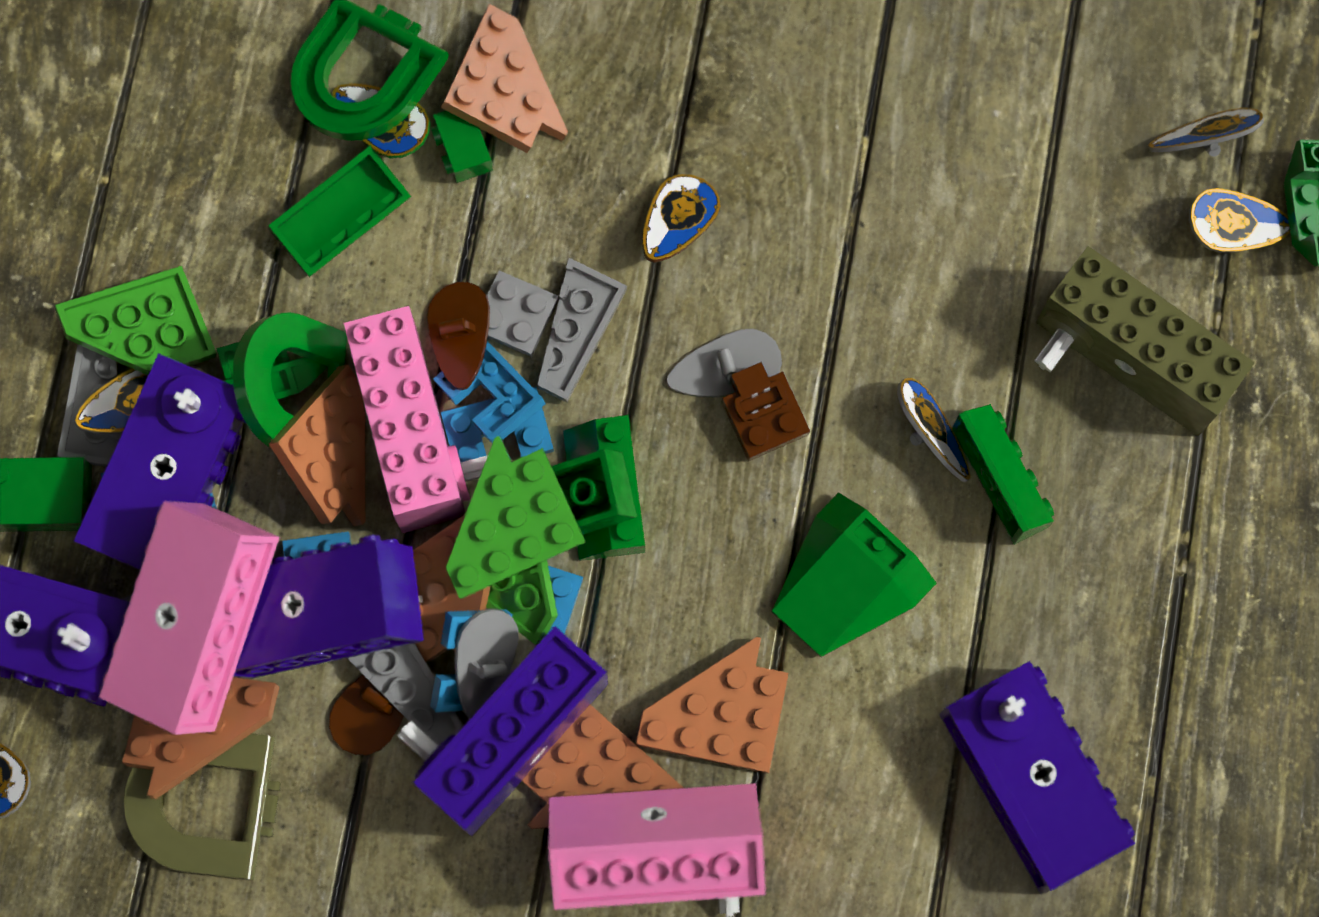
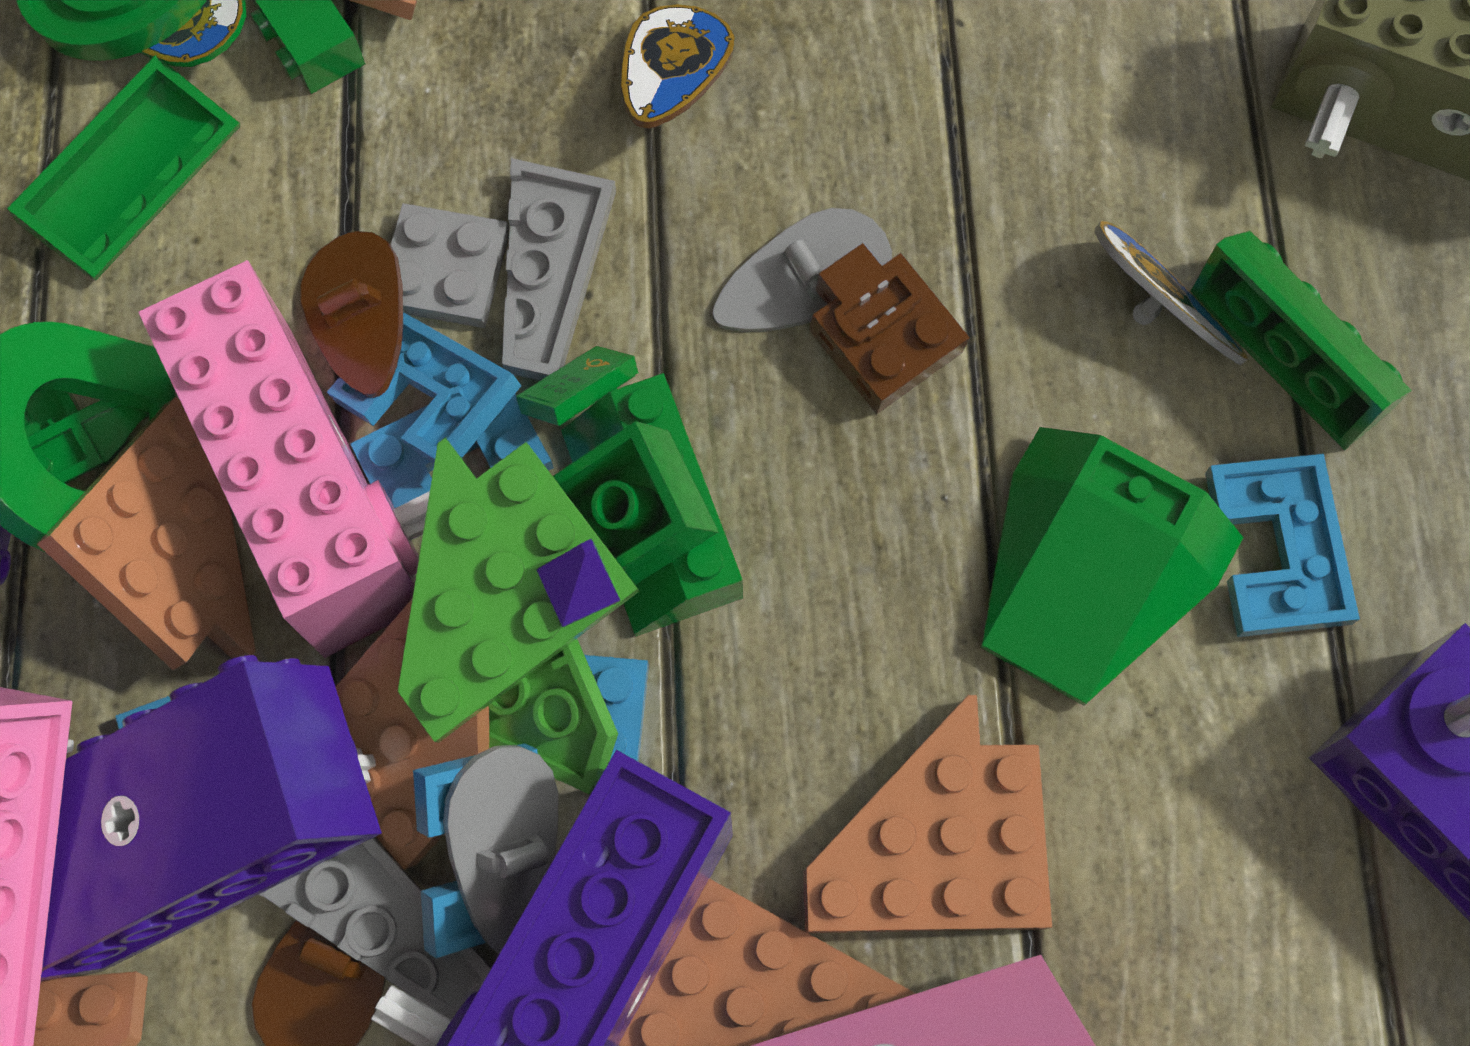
camera: 10 degrees left, 5 degrees down
none -> green tile [516,346,639,426]
none -> dark purple slope [536,539,621,628]
none -> dark azure plate [1205,454,1360,637]

